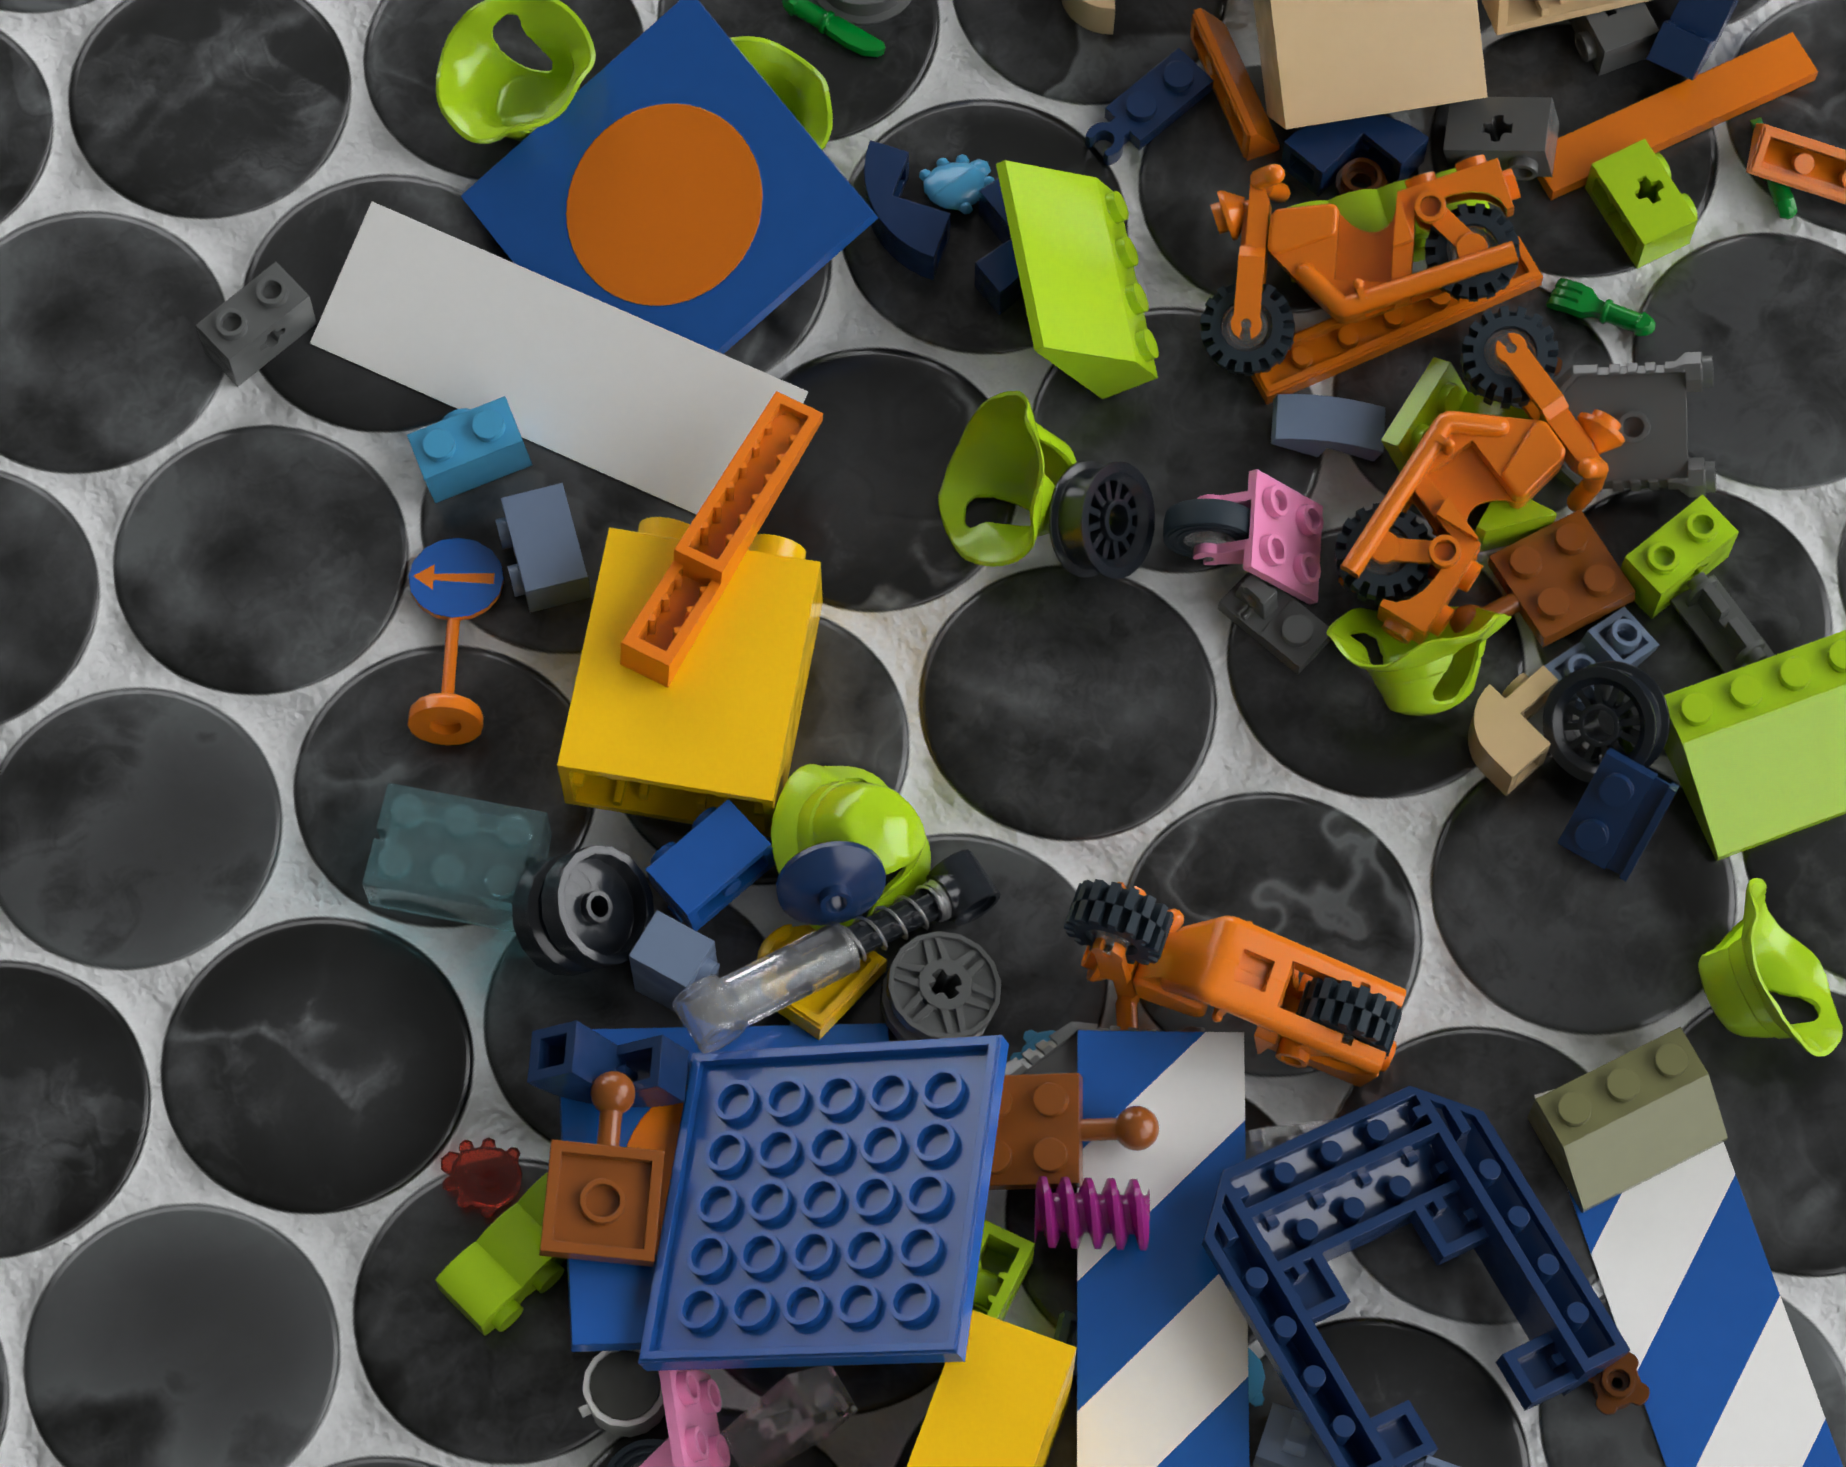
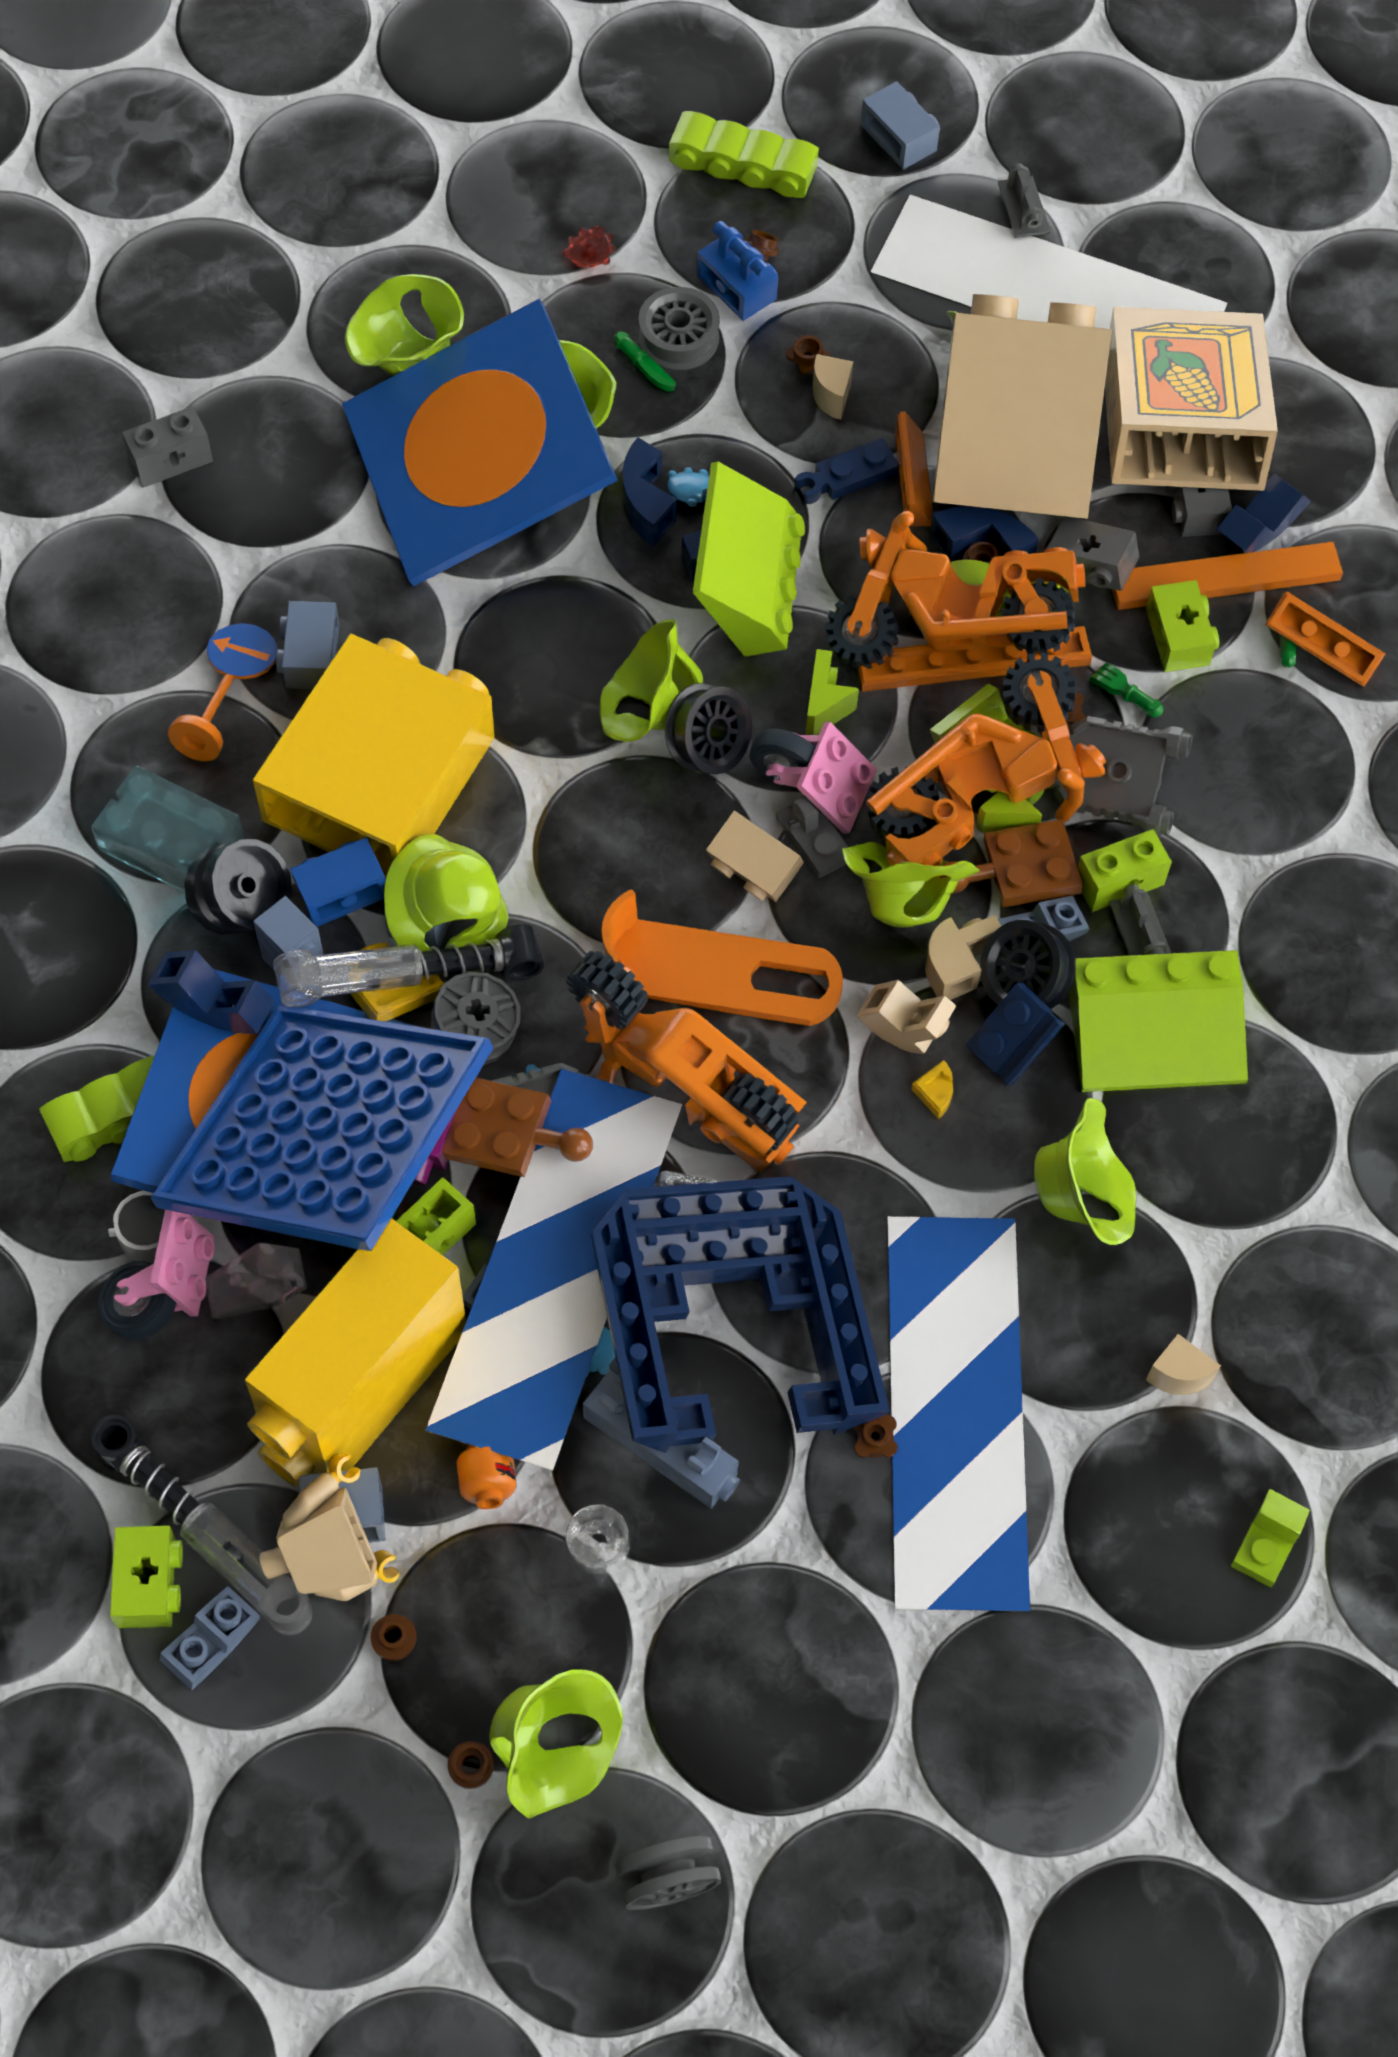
camera: 15 degrees right, 5 degrees down
white sticker [310,201,808,515] -> none
dark azure brick [407,396,533,503] -> none
clear red piece [441,1137,523,1218] -> none
dark orange plate [539,1071,665,1267] -> none
orange slope [620,391,823,687] -> none
dark blue dish [776,841,886,926] -> none
magenta piece [1034,1176,1150,1251] -> none
sand blue slope [1271,394,1385,461] -> none
olive slope [1527,1026,1728,1213] -> none
none -> orange piece [602,889,843,1026]
none -> tan brick [706,811,804,902]
none -> lime slope [805,649,859,735]
none -> tan brick [856,980,956,1054]
none -> yellow tile [911,1060,953,1119]

